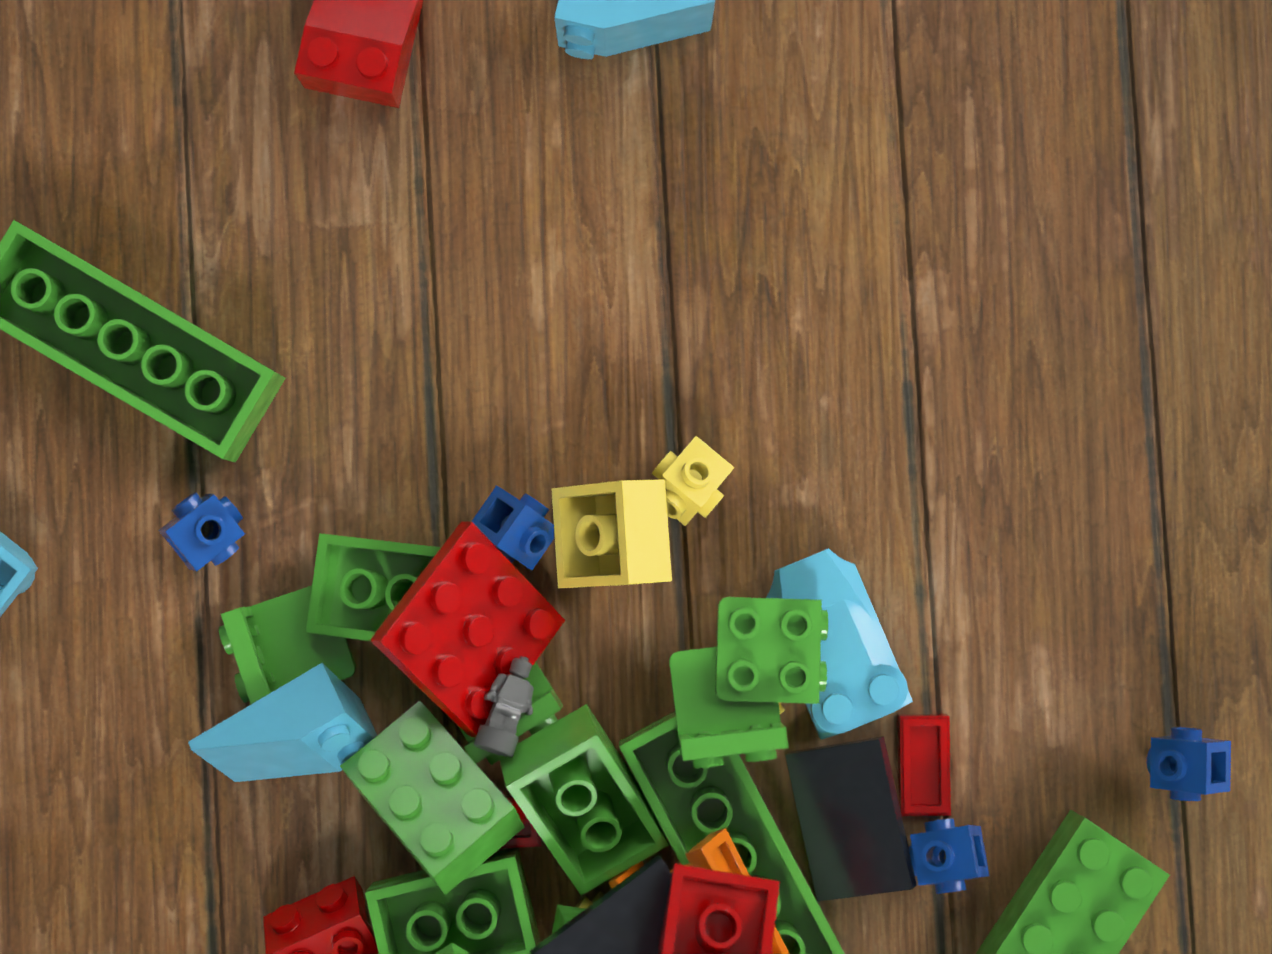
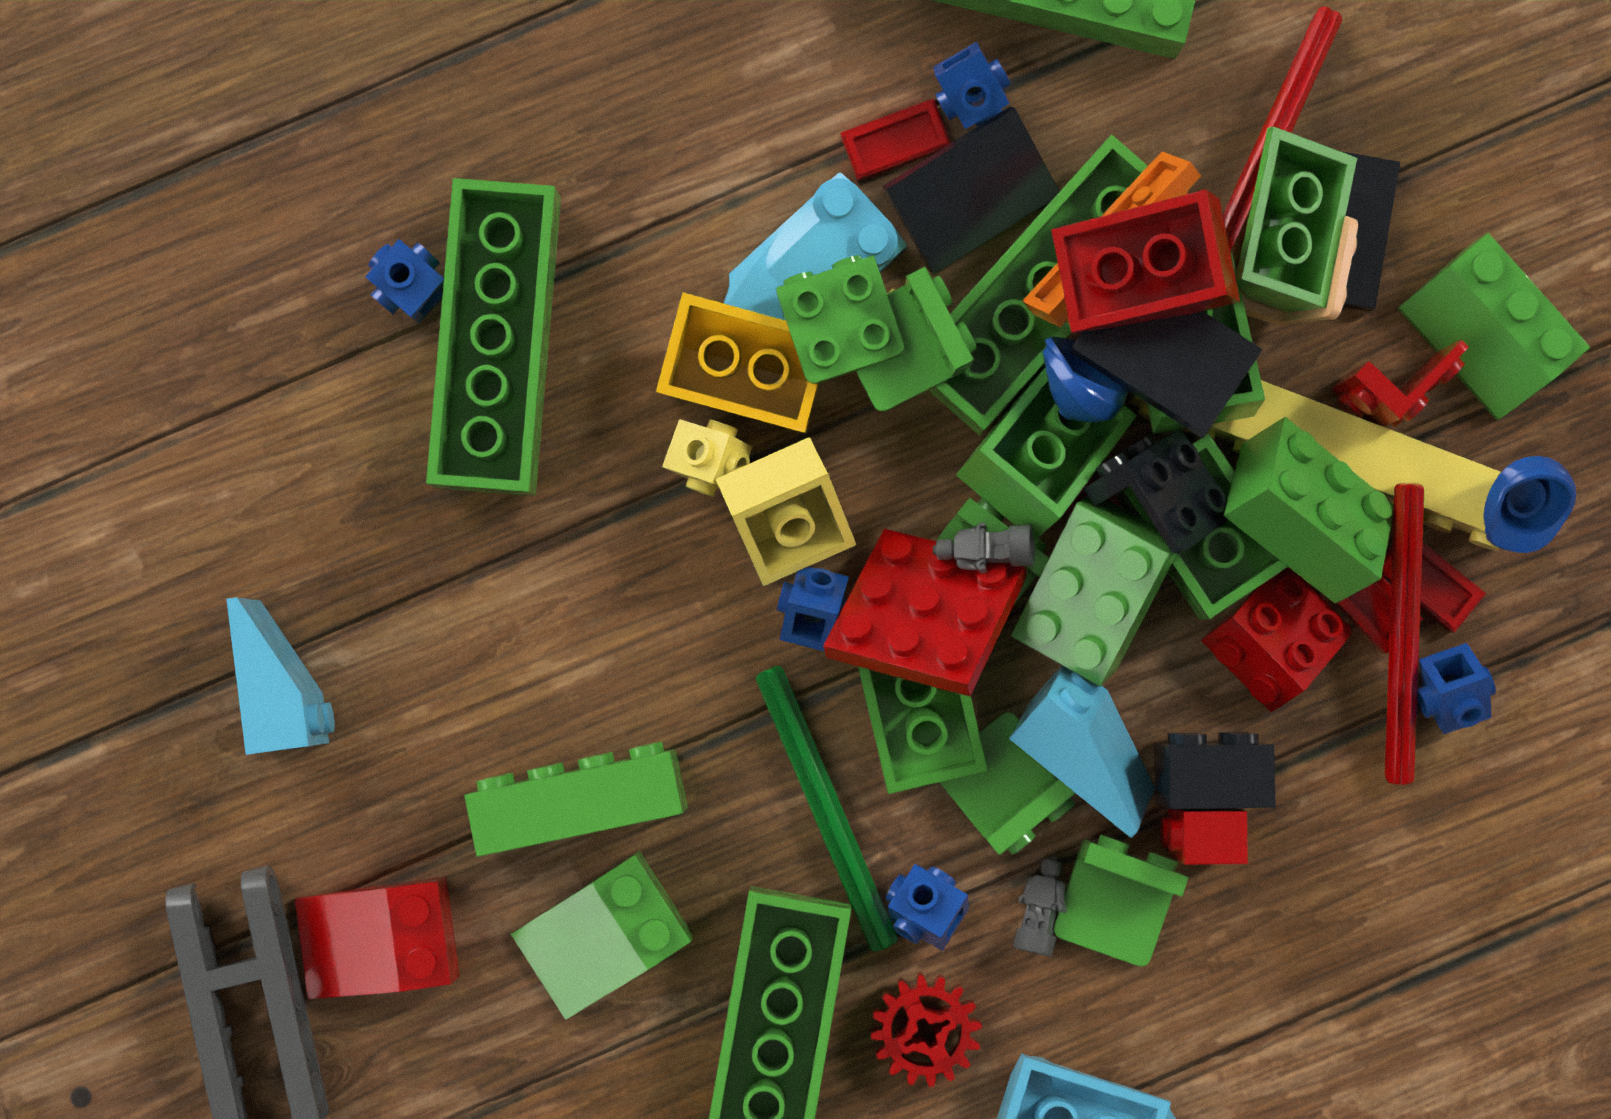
camera: 105 degrees left, 0 degrees up
none -> blue brick [365,239,444,324]
none -> bright green brick [426,178,561,496]
none -> bright green brick [464,741,688,857]
none -> bright green slope [511,851,694,1020]
none -> yellow slope [656,292,819,433]
none -> green axle [756,666,897,952]
none -> red gear [870,972,982,1087]
none -> dark grey piece [1012,856,1067,957]
none -> blue hat [1043,336,1128,422]
none -> bright green bracket [1053,834,1189,967]
none -> black bracket [1084,427,1228,554]
none -> black brick [1154,732,1276,809]
none -> red brick [1160,808,1248,865]

